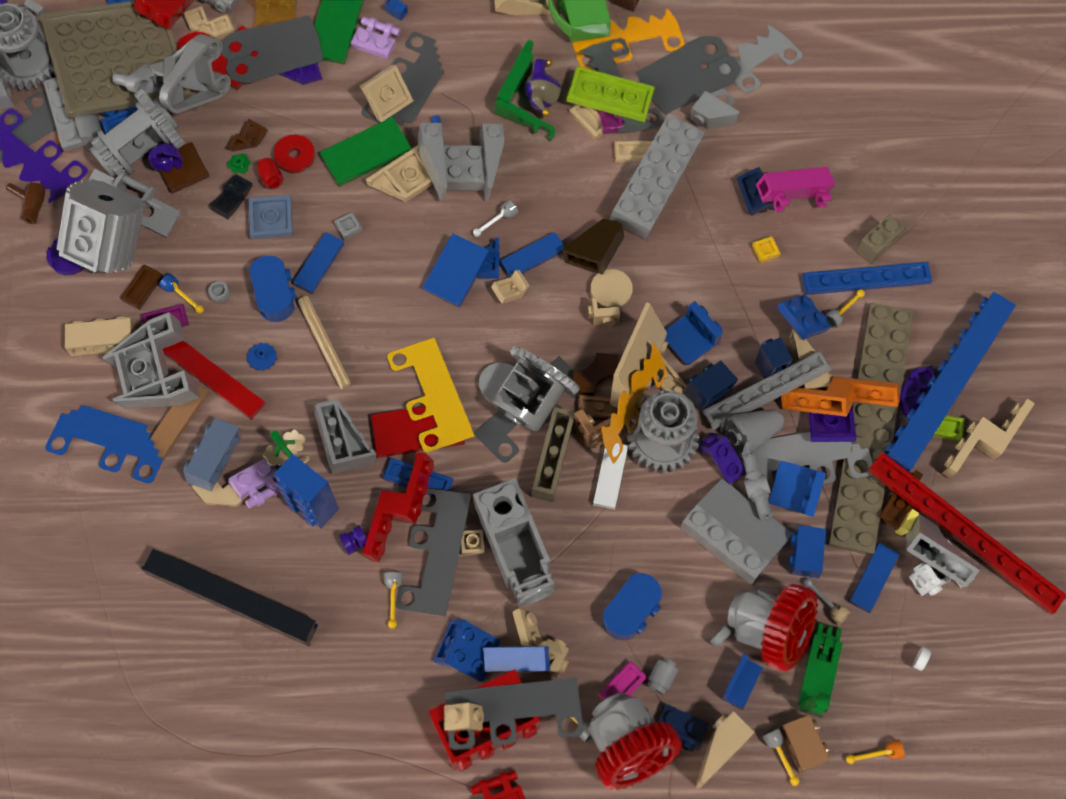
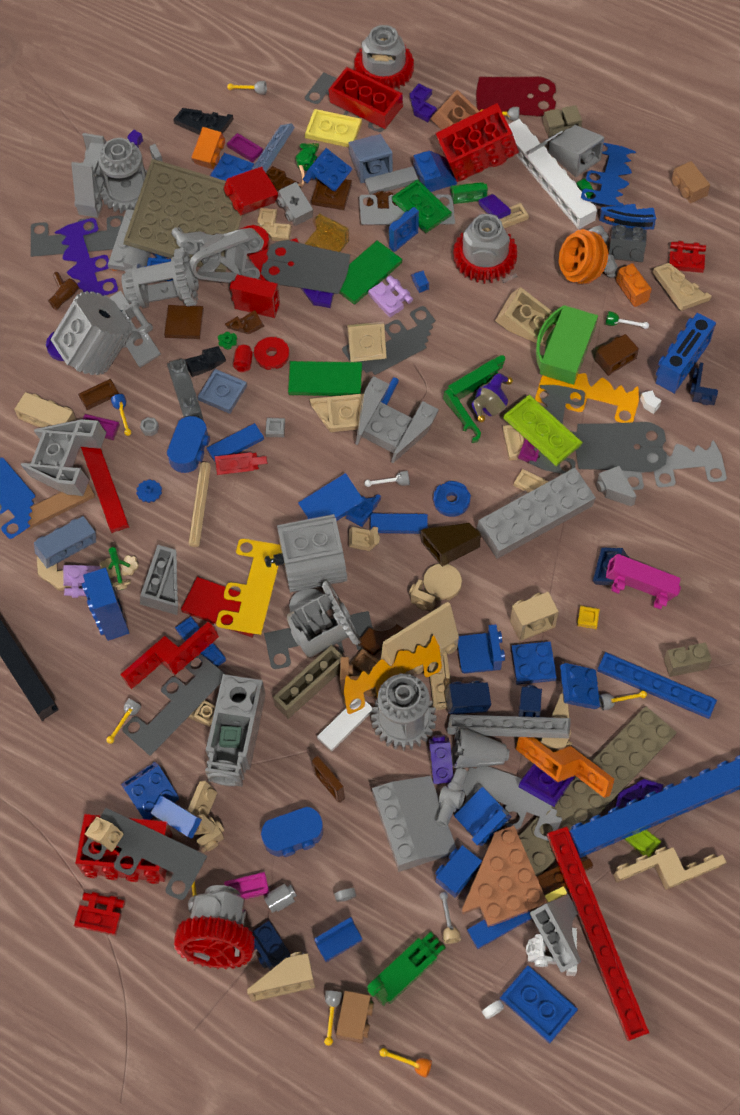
camera: 35 degrees right, 5 degrees down
dark purple hair [148,143,184,172] -> none
dark purple wheel [339,525,367,555] -> none
red piece [728,584,818,671] -> none
none -> dark grey brick [167,358,204,421]
none -> red hinge [215,452,268,475]
none -> sand green tile [219,726,242,748]
none -> red brick [230,274,280,318]
none -> light grey piece [265,514,347,592]
none -> reddish brown tile [312,756,345,803]
none -> blue tile [433,481,471,517]
none -> nougat wing [462,826,547,928]
none -> blue tile [500,965,578,1044]
none -> tan brick [510,592,559,641]
none -> blue plate [511,641,556,685]
none -> white piece [640,390,662,414]

